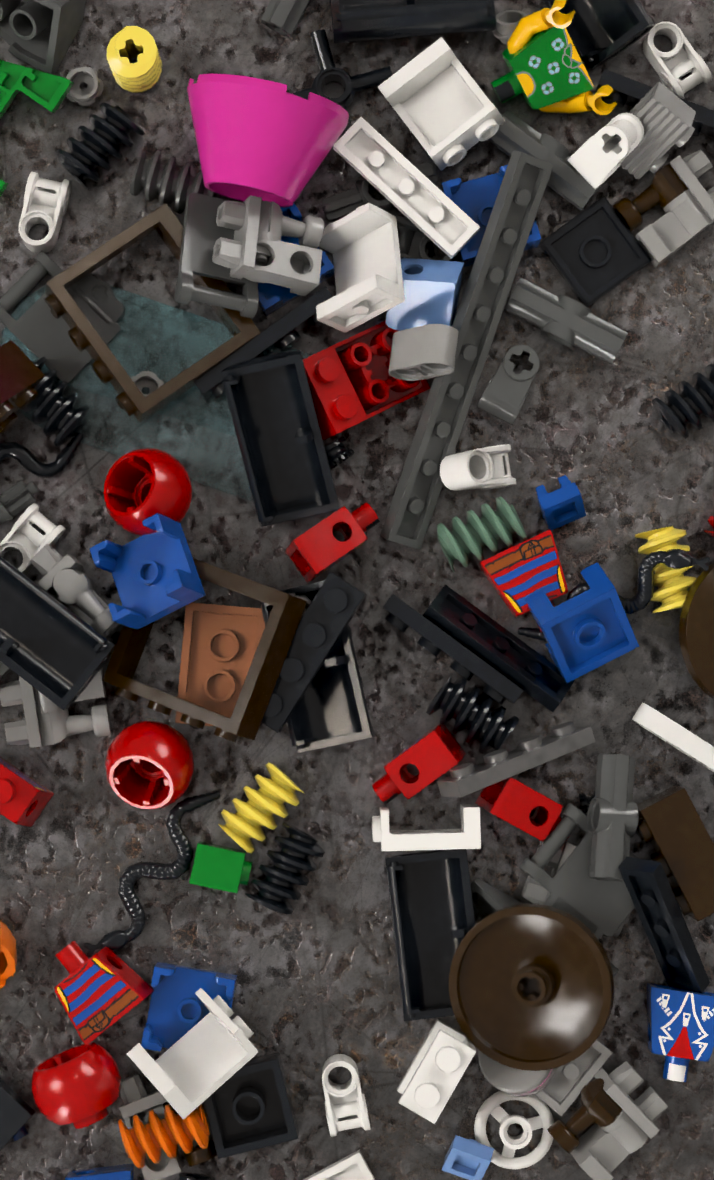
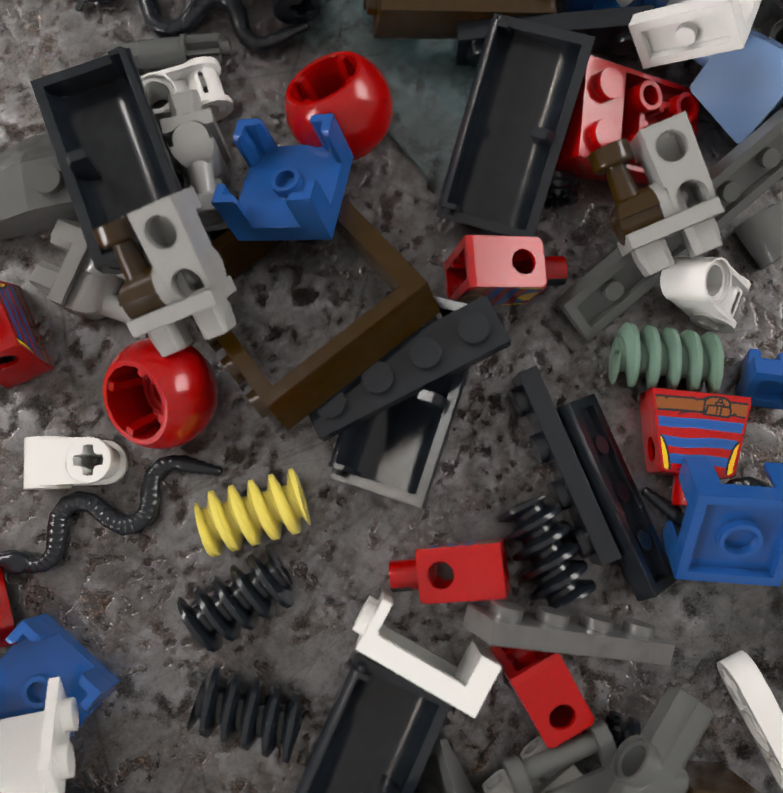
camera: 35 degrees right, 5 degrees down
nougat plate [175,602,265,726] -> none
green brick [189,841,253,894] -> none
light grey beam [388,324,459,381] -> none
none -> white piece [23,436,129,490]
none -> light grey hips [91,186,237,357]
none -> black piece [187,666,306,764]
none -> light grey hips [587,111,724,277]

